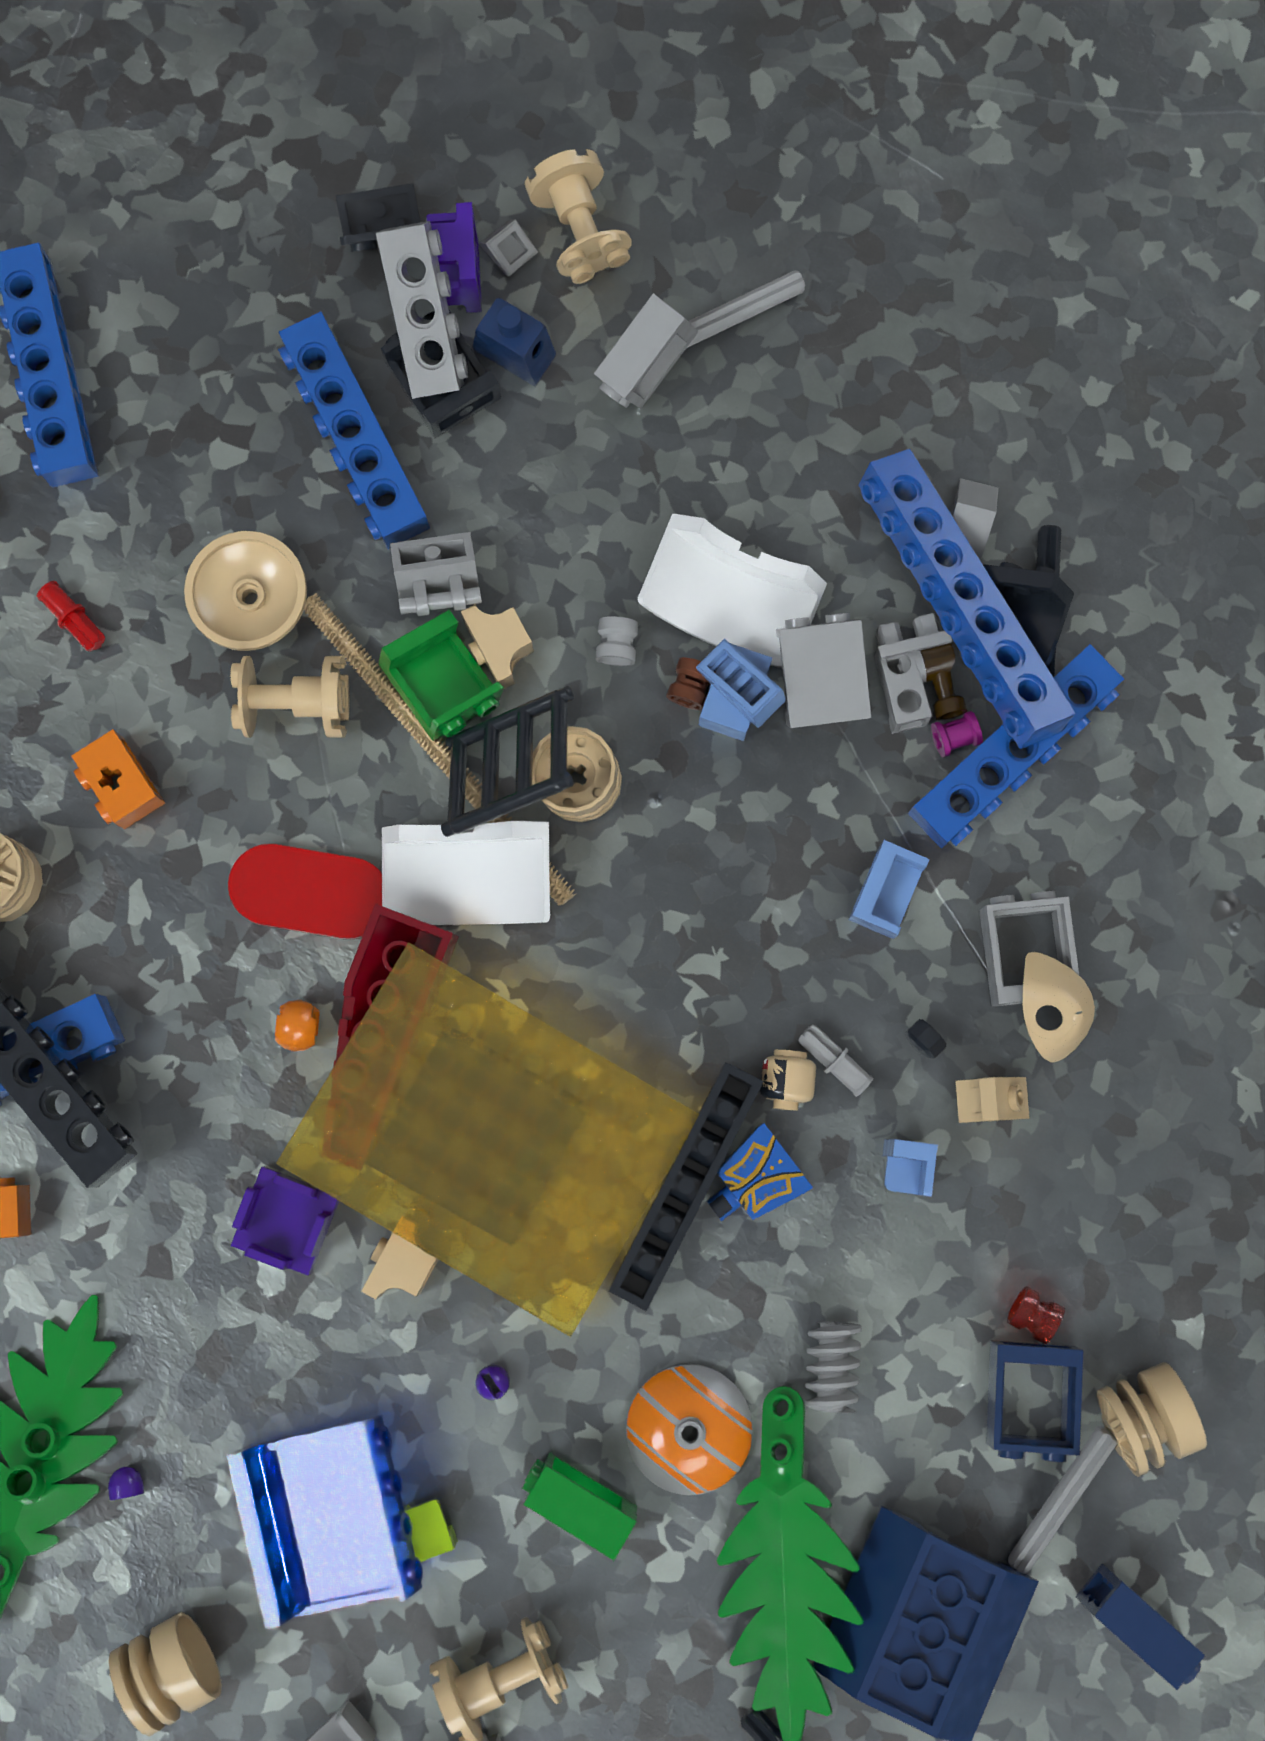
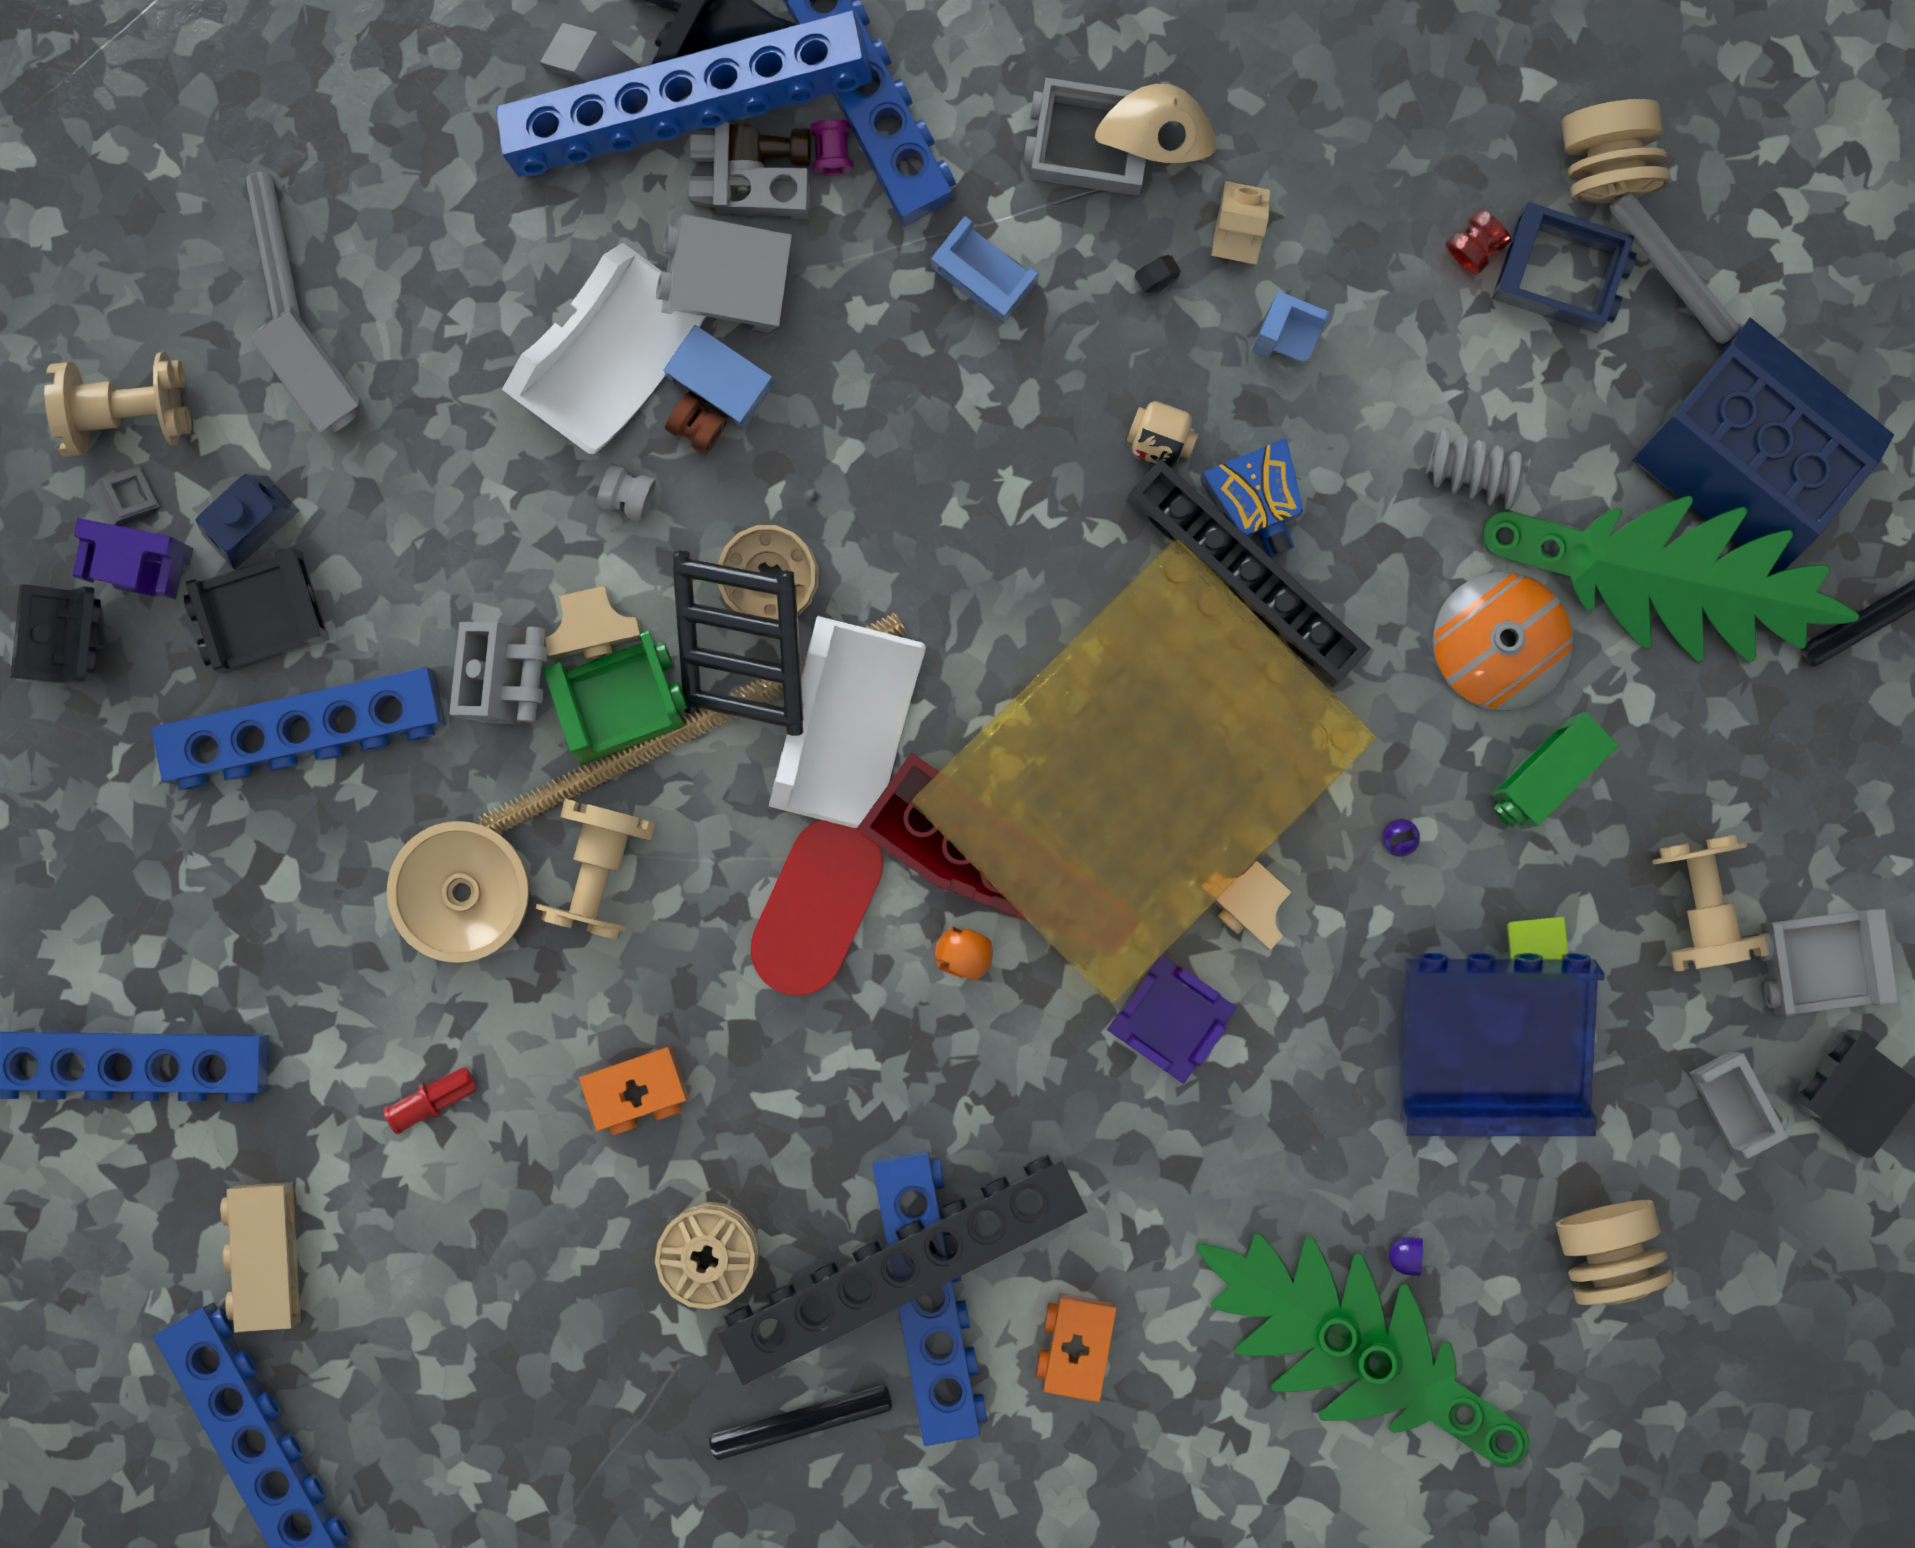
camera: 75 degrees left, 5 degrees up
light grey brick [376,221,468,399] -> none
medium blue slope [696,639,786,728] -> none
light grey axle [798,1024,874,1097] -> none
dark blue window [1075,1564,1205,1690] -> none

